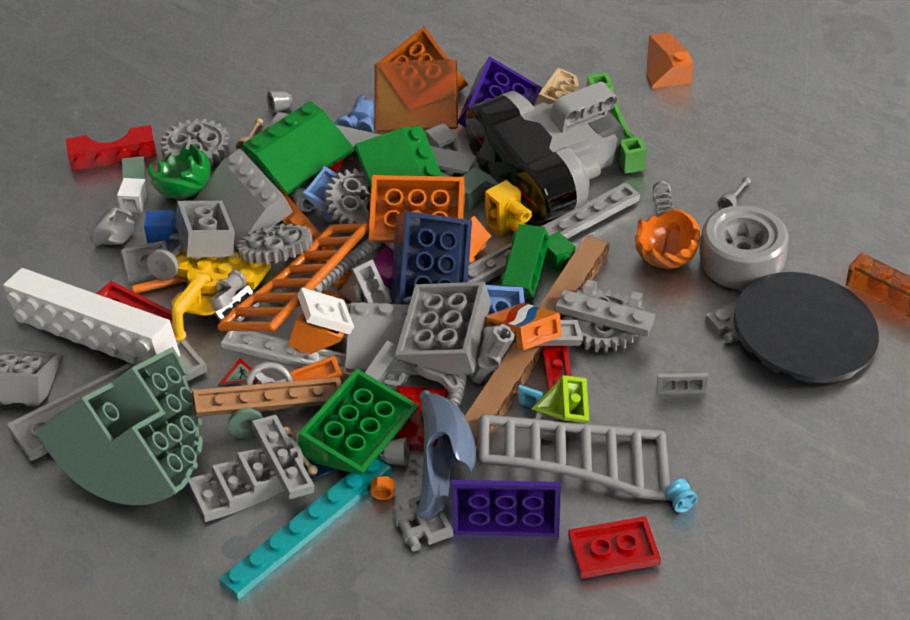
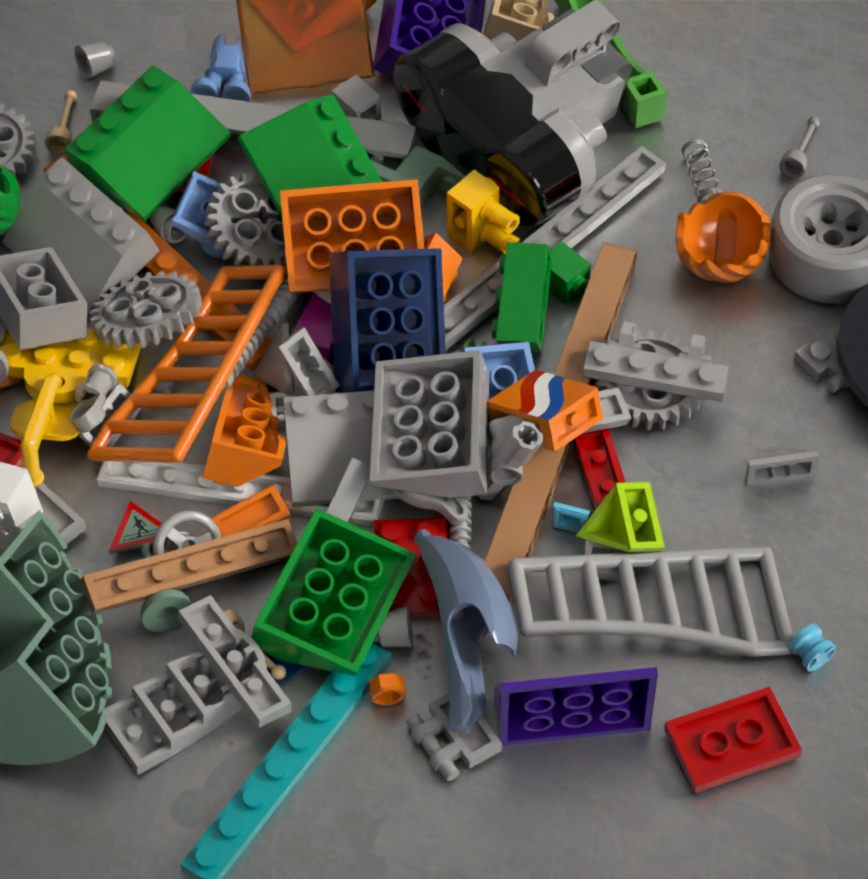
camera: 10 degrees left, 10 degrees up
white tile [297,287,354,335] -> none

